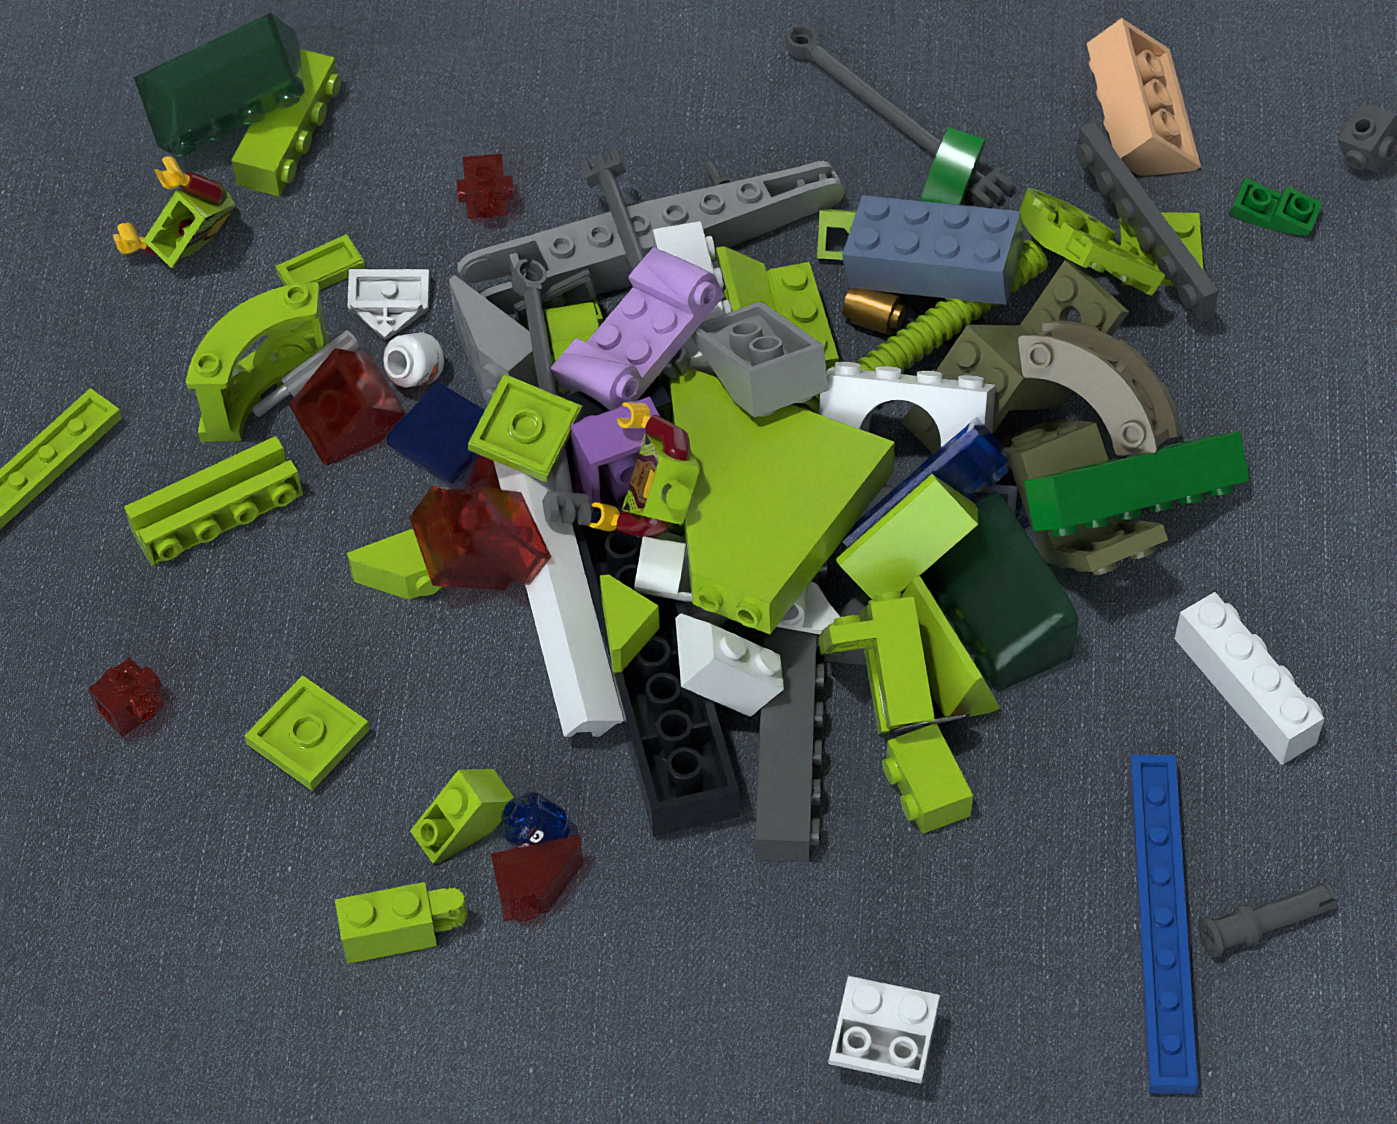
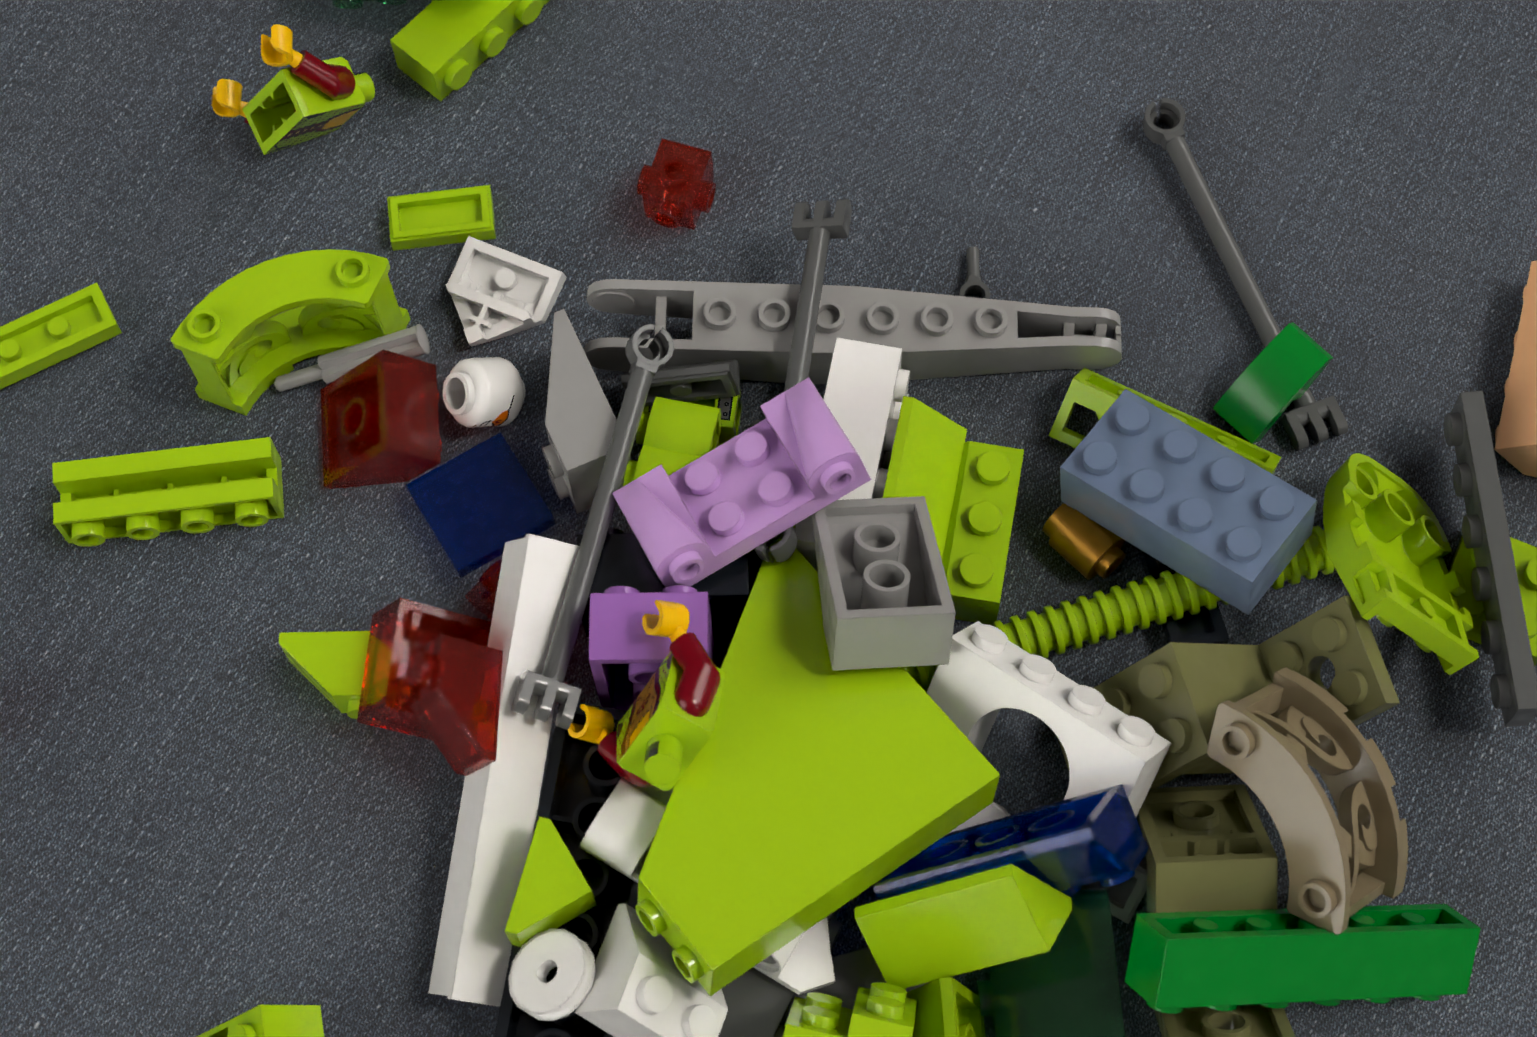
camera: 25 degrees right, 10 degrees up
lime plate [244,675,370,791] -> none
lime tile [468,374,582,483] -> none
none -> white piece [508,929,596,1021]

